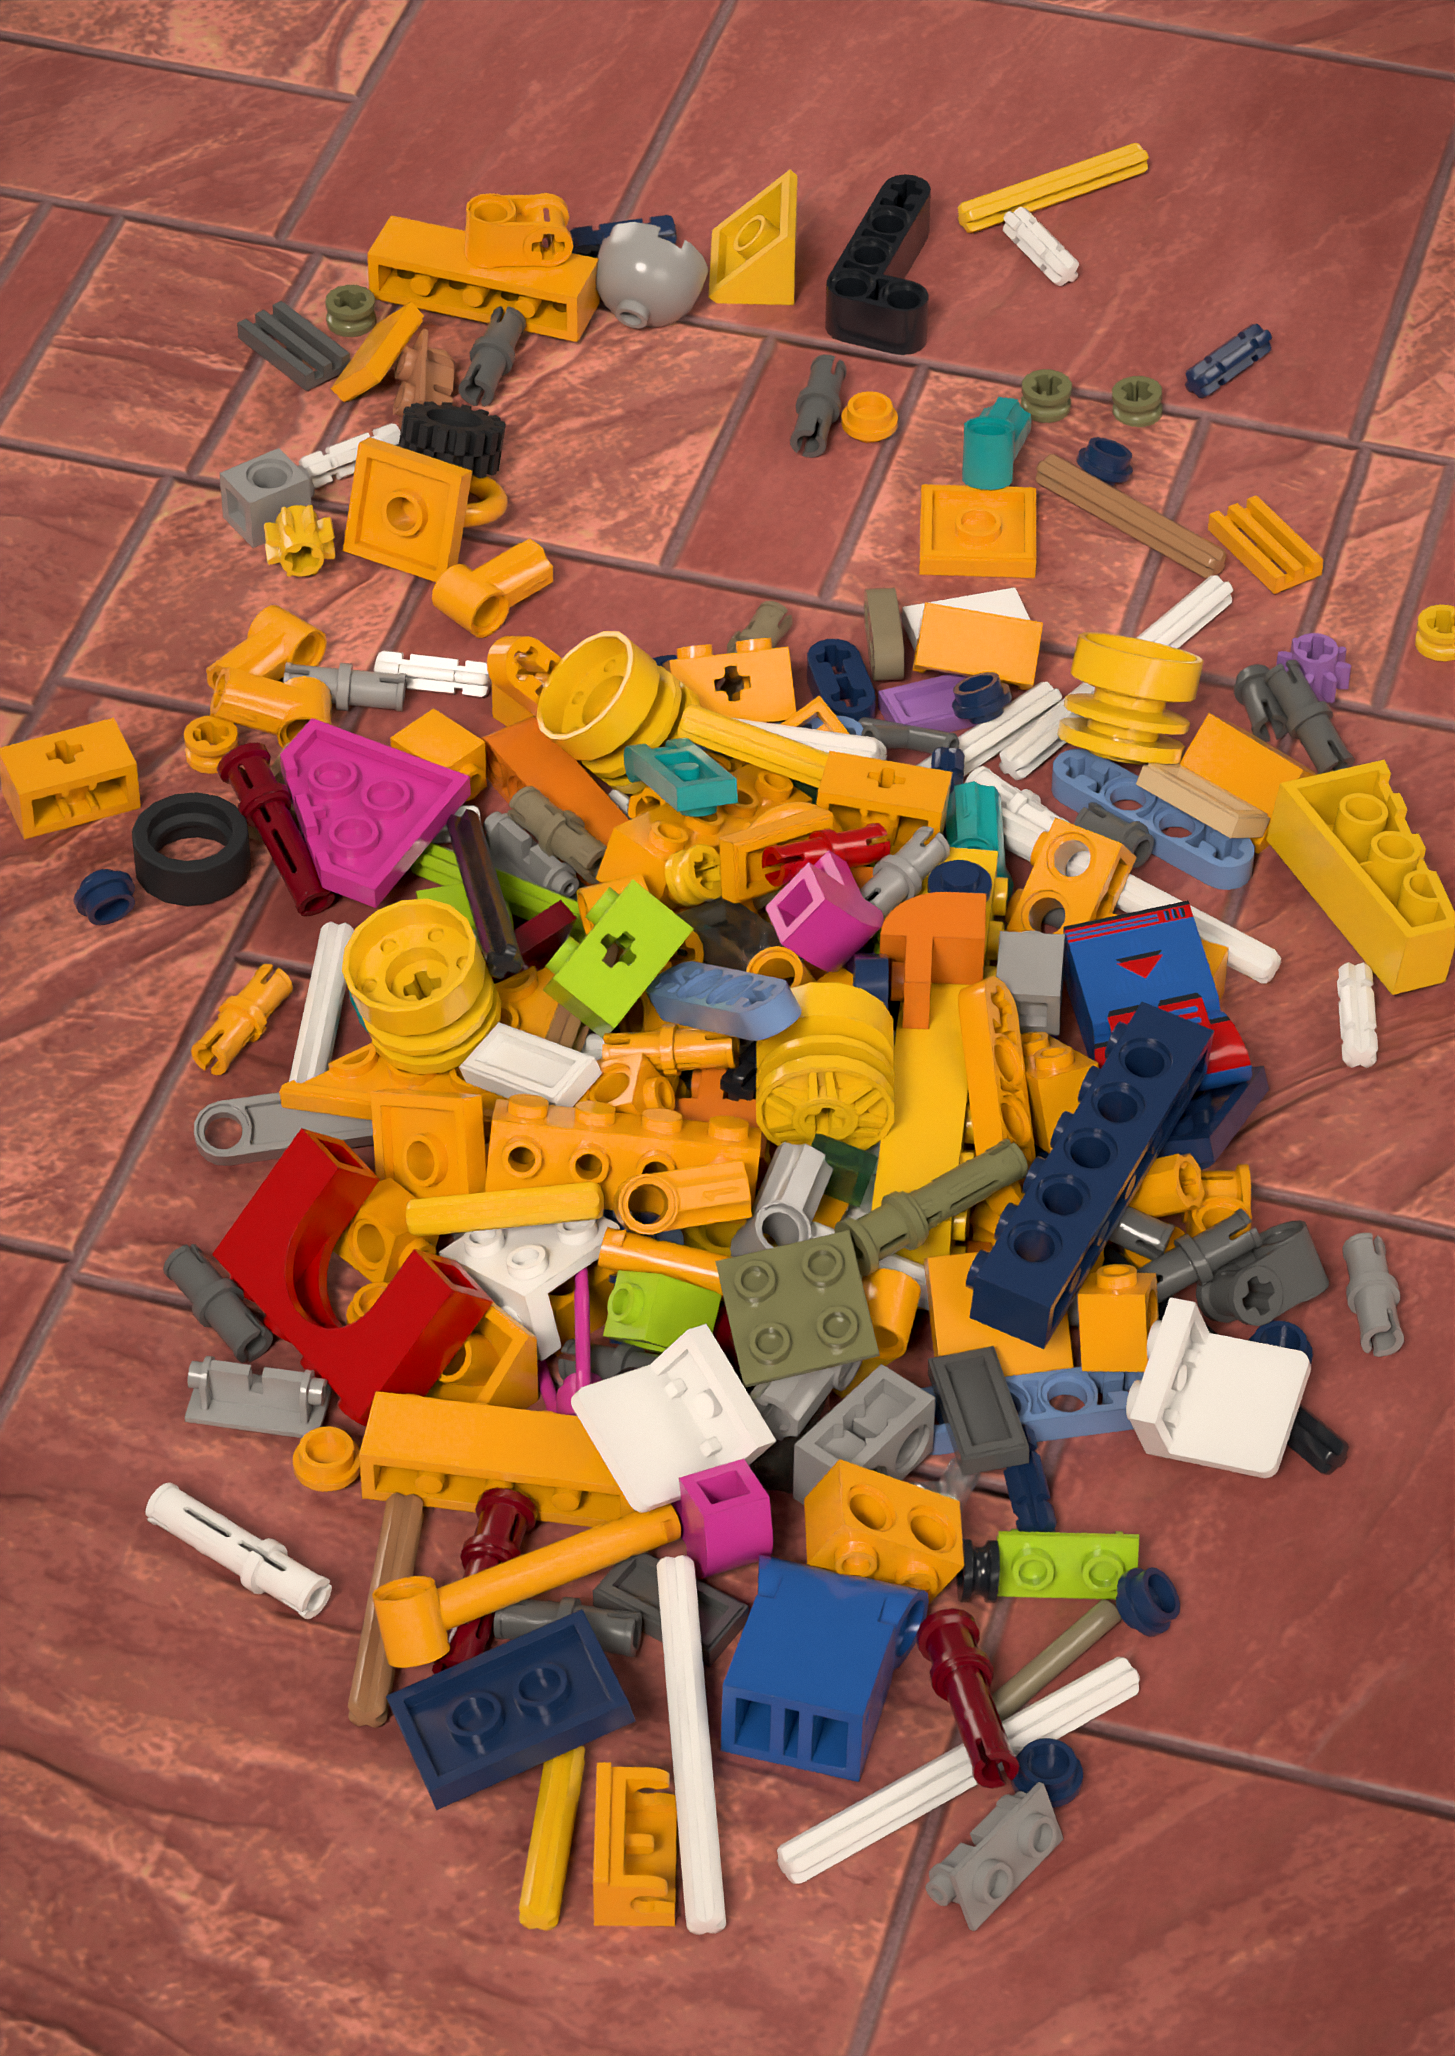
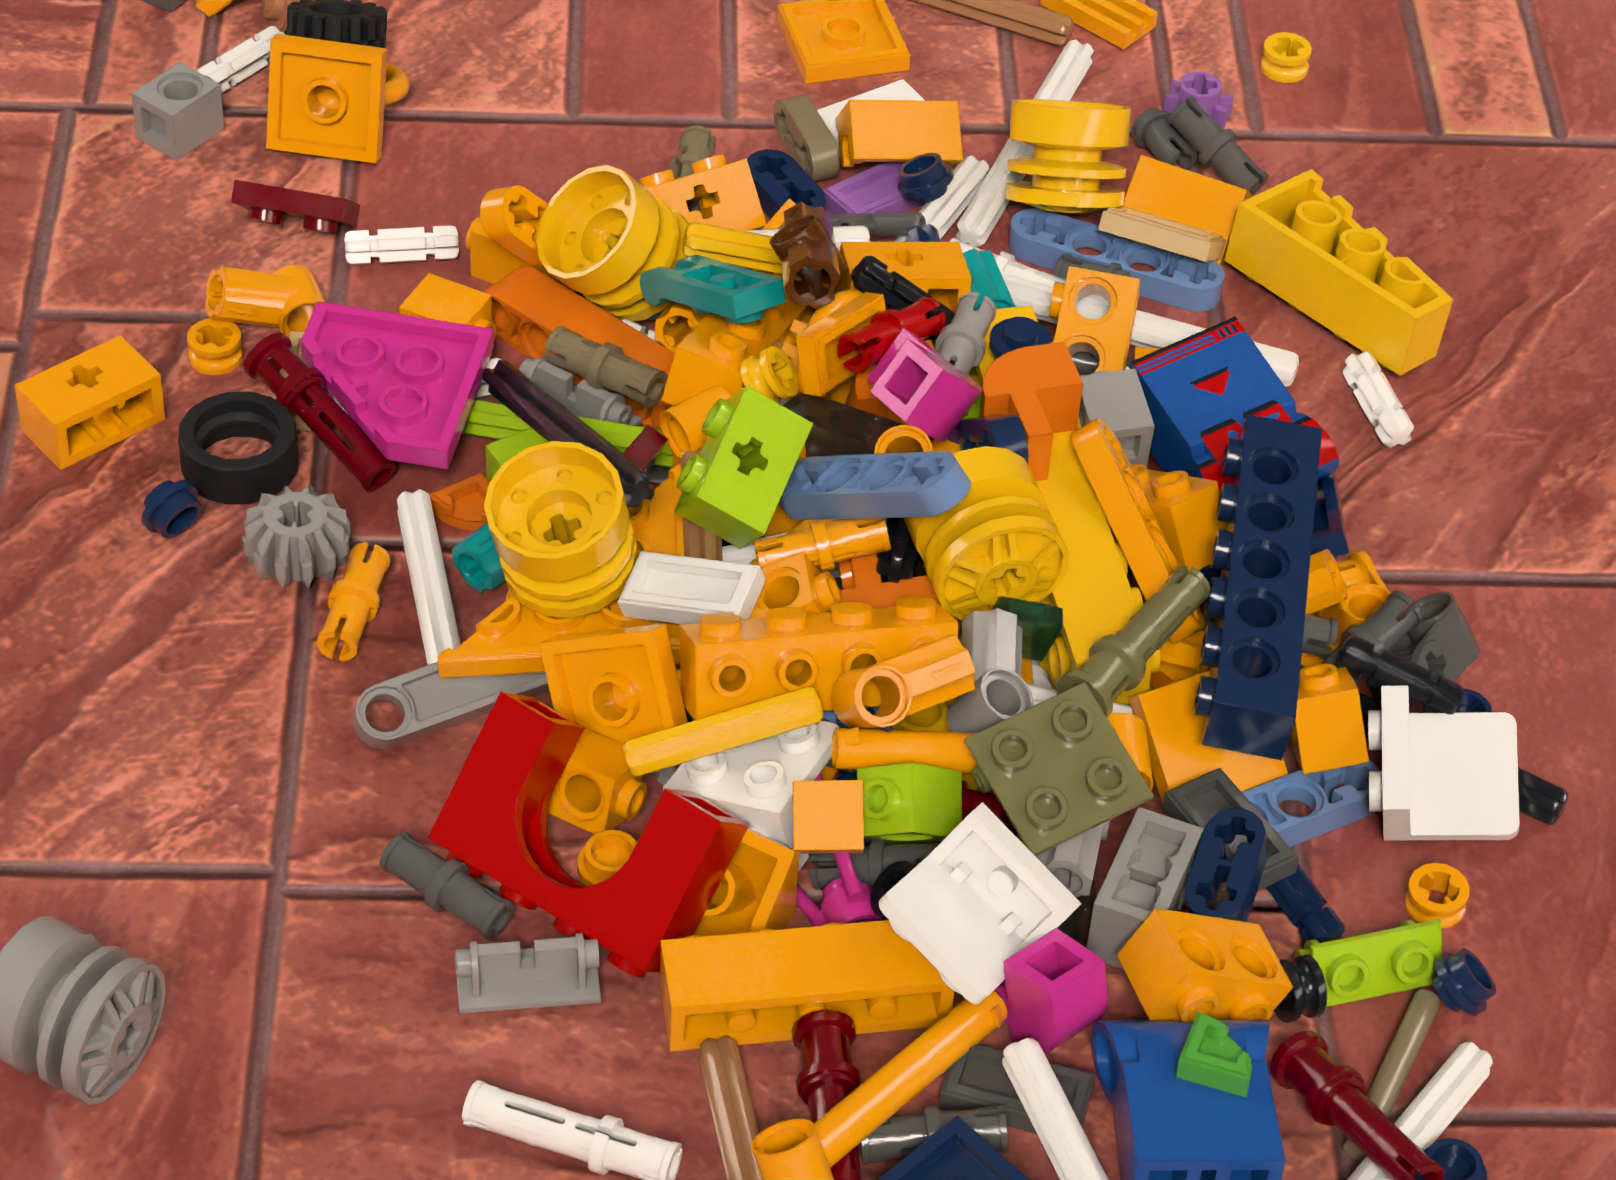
camera: 20 degrees left, 0 degrees up
light orange piece [206,605,327,690] -> none
yellow gear [264,505,336,577] -> none
light grey pin [283,662,406,712] -> none
light orange plate [293,1426,360,1492] -> none
light orange piece [431,538,553,638] -> none
light grey pin [1342,1232,1404,1357] -> none
none -> dark red plate [231,180,360,235]
none -> light grey gear [242,485,351,589]
none -> reddish brown piece [770,202,848,310]
none -> light orange tile [792,780,864,854]
none -> black axle [851,256,954,342]
none -> bright green tile [1176,1012,1252,1098]
none -> dark blue beam [1185,808,1268,922]
none -> black axle [1335,635,1463,714]
none -> light orange bush [1405,863,1470,928]

